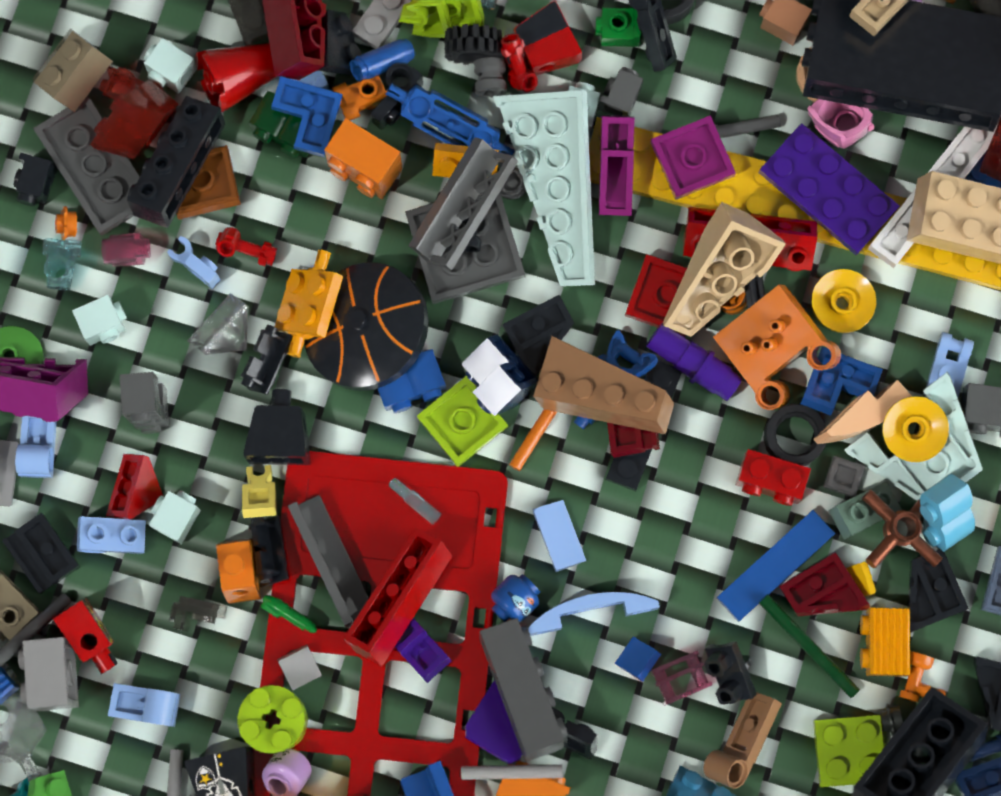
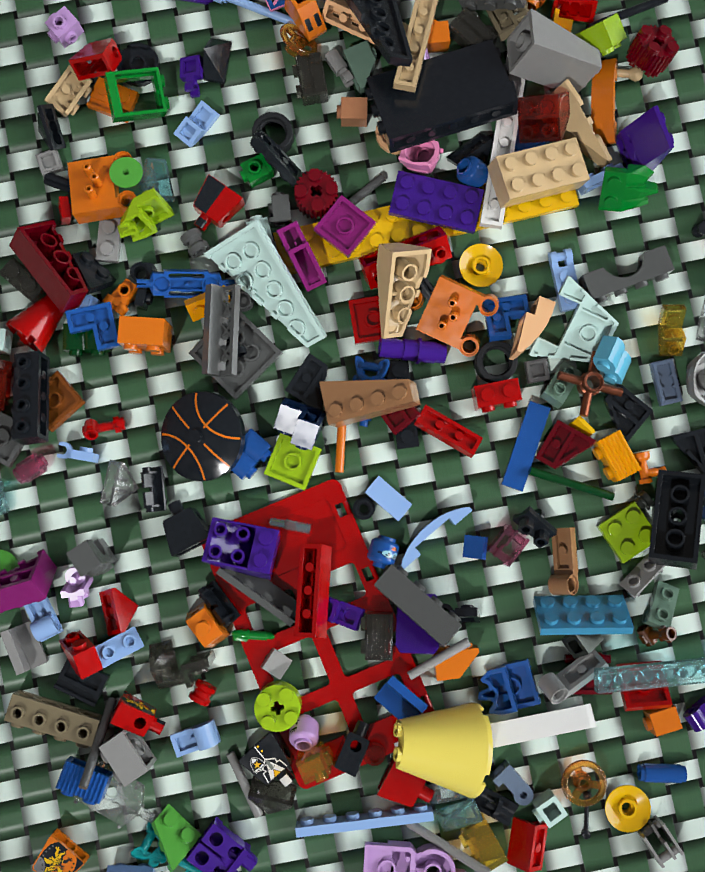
camera: 30 degrees left, 5 degrees up
light aqua brick [72,295,127,346] -> none
light aqua brick [149,490,201,544] -> none
light yellow plate [242,465,276,518] -> none
light orange plate [274,249,343,358] -> none
blue piece [350,39,415,81] -> none
black tyre [445,24,502,65] -> none
red bar [500,33,538,93] -> none
yellow dish [882,396,949,462] -> none
none -> red slope [59,630,103,679]
none -> lavender hips [60,566,93,608]
none -> clear smoke slope [149,639,182,689]
none -> red wheel [188,679,217,706]
none -> dark purple slope [202,517,281,580]
none -> dark red brick [294,168,339,219]
none -> black plate [353,498,375,520]
none -> clear smoke brick [361,611,393,661]
none -> red plate [414,404,483,458]
none -> black slope [446,132,493,166]
none -> blue head [456,156,488,188]

